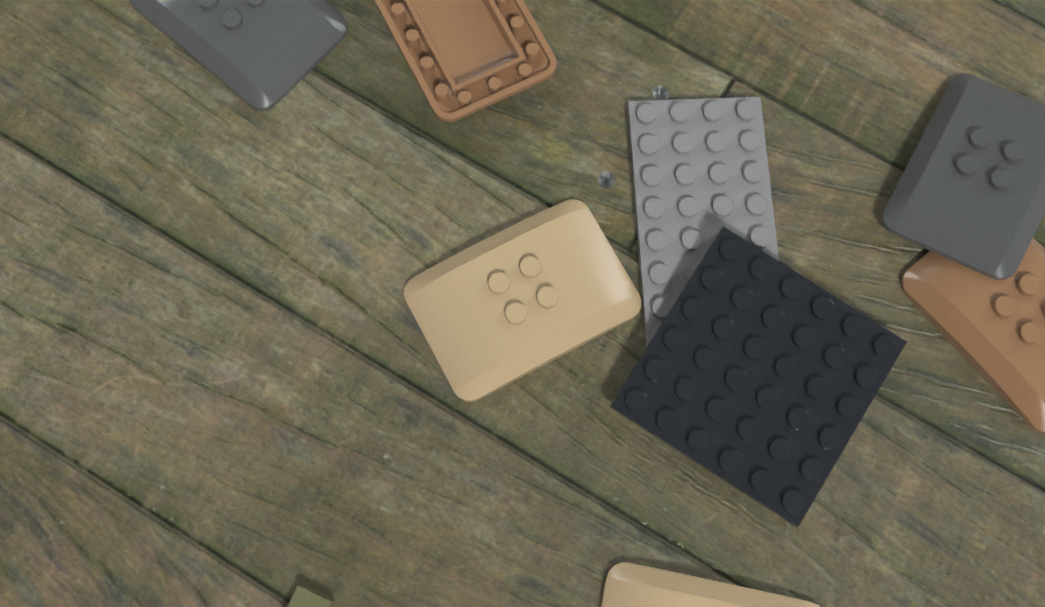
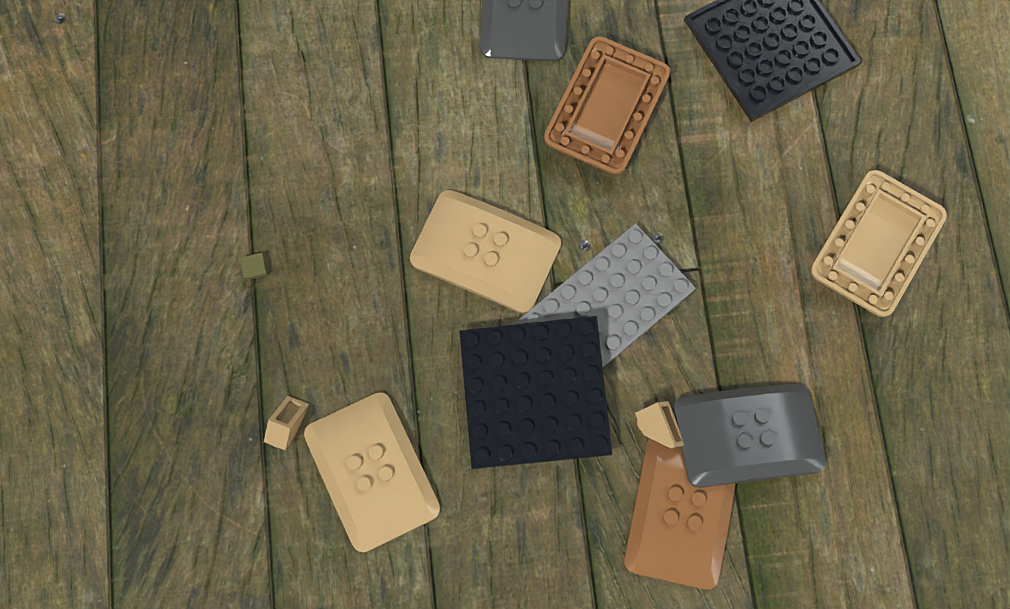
camera: 55 degrees right, 0 degrees up
none -> tan slope [635,401,684,448]

